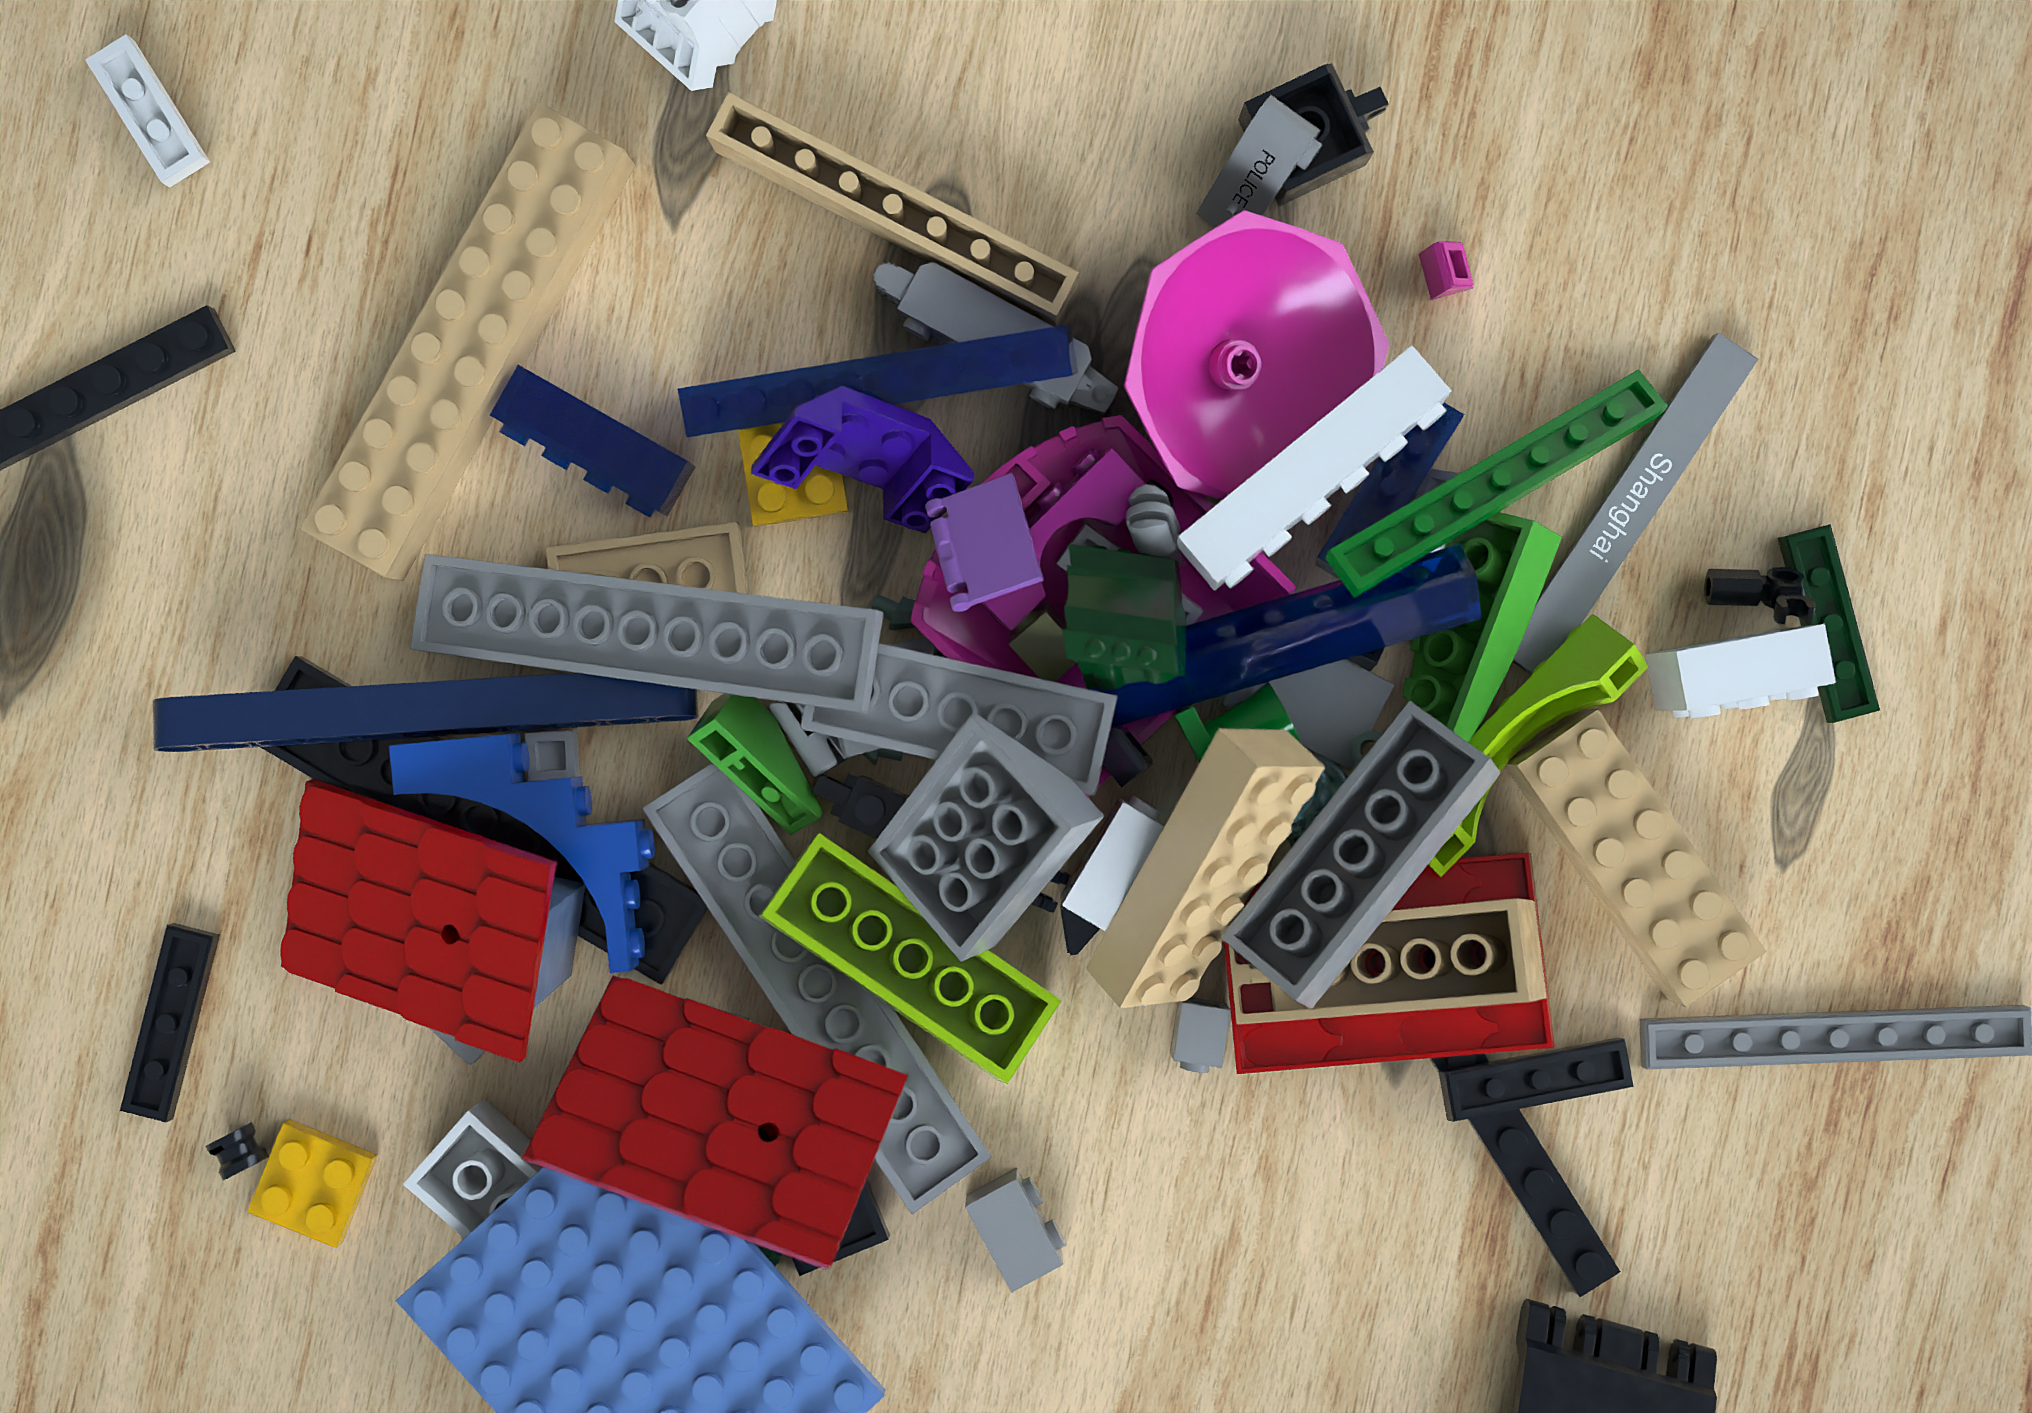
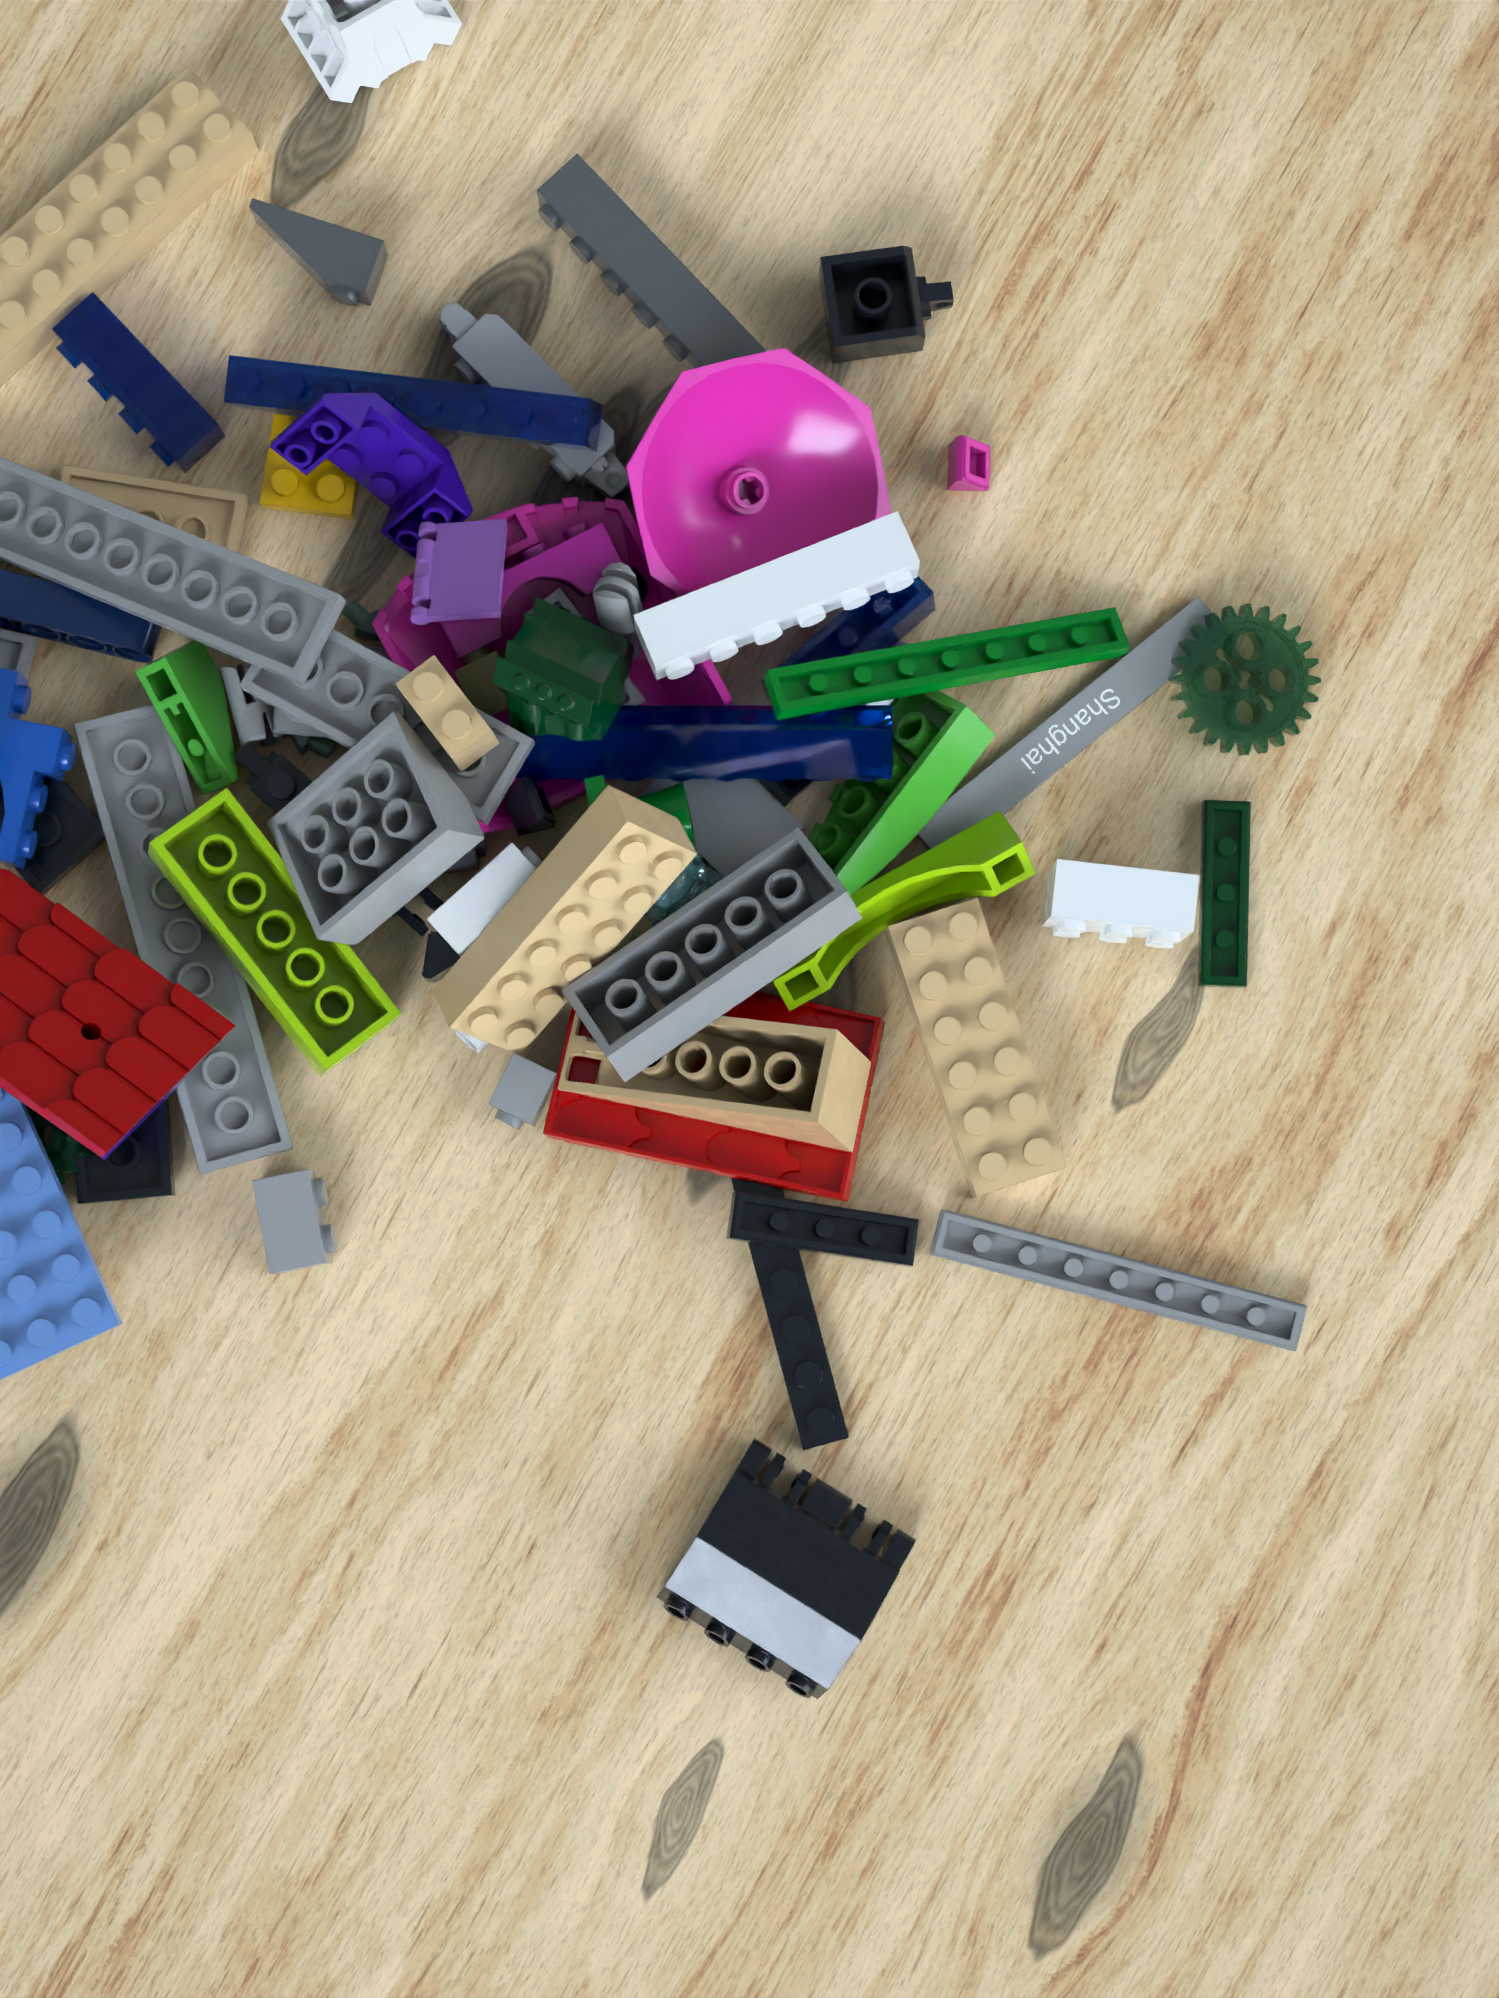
camera: 15 degrees right, 5 degrees down
tan brick [706,92,1079,327] -> none
light grey door [1196,95,1323,227] -> none
black bar [1704,567,1816,625] -> none
none -> dark grey slope [249,198,388,306]
none -> tan brick [395,655,499,772]
none -> dark grey brick [537,154,766,368]
none -> clear green gear [1168,604,1321,756]

